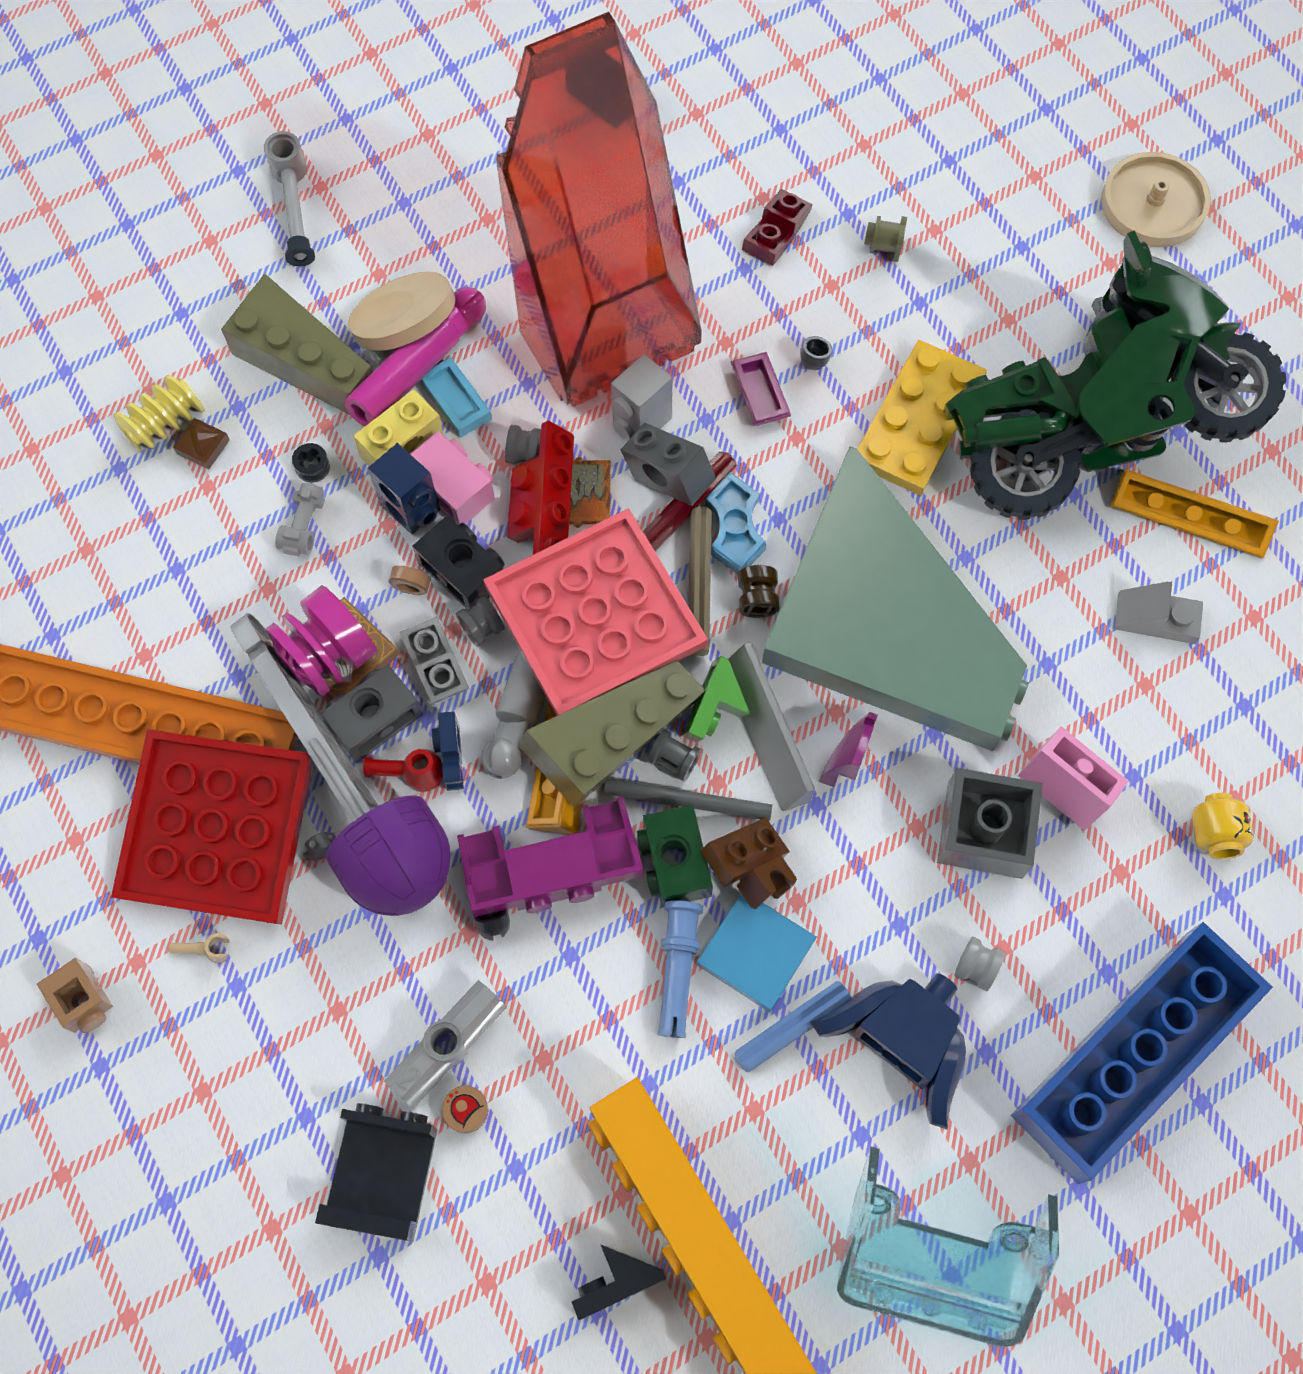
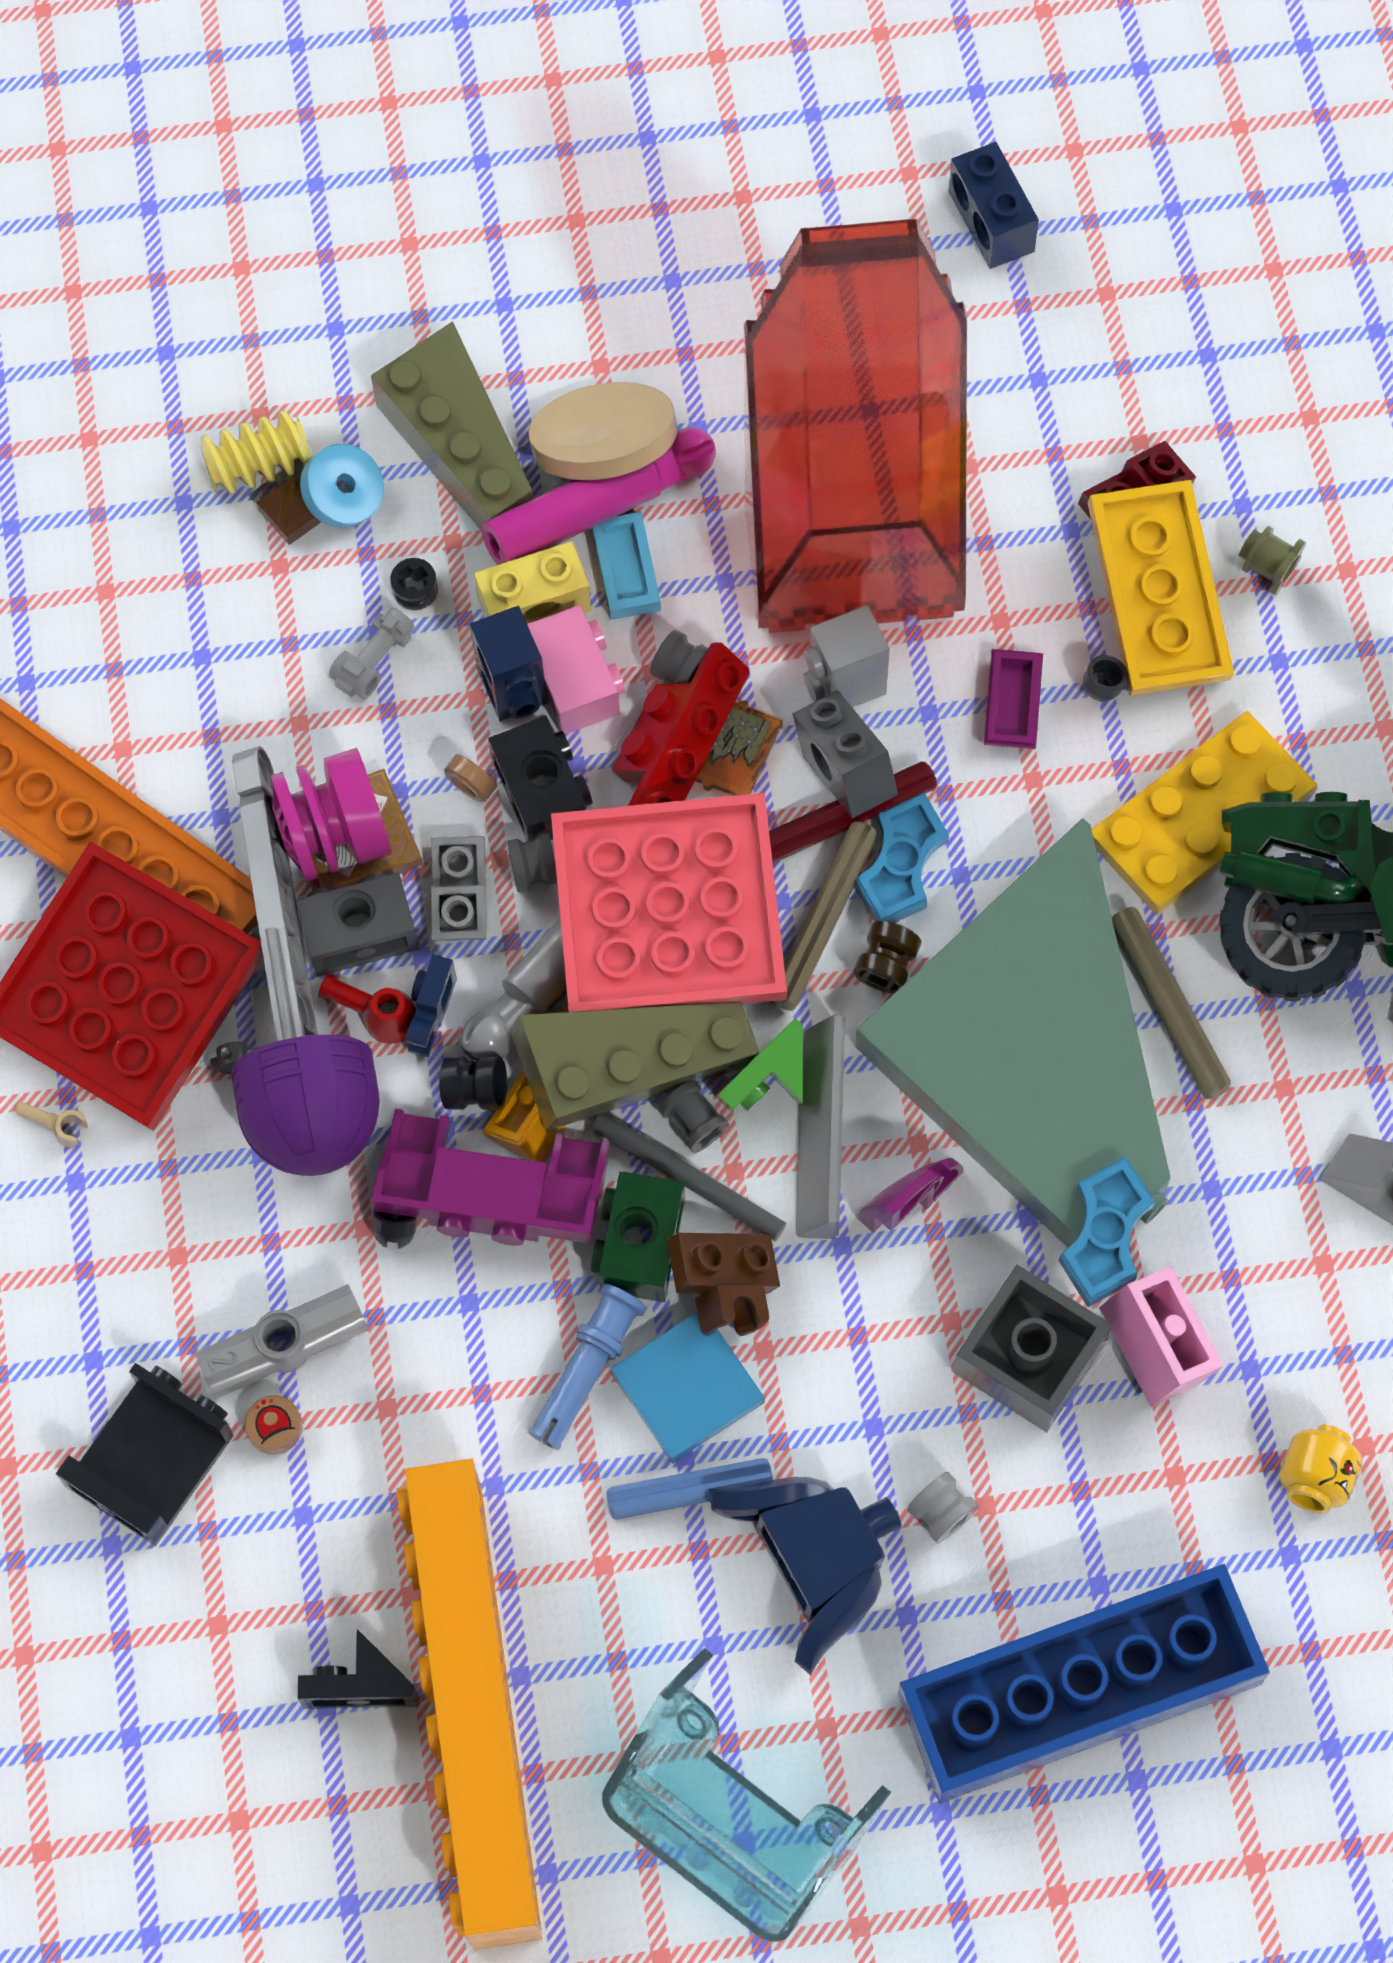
camera: 25 degrees right, 0 degrees up
light grey piece [264,131,315,266] -> none
none -> medium azure piece [300,444,384,528]
none -> black wheel [439,1056,507,1110]
none -> dark azure tile [1059,1156,1155,1307]
none -> yellow plate [1088,480,1234,696]
none -> dark tan axle [1112,907,1231,1099]

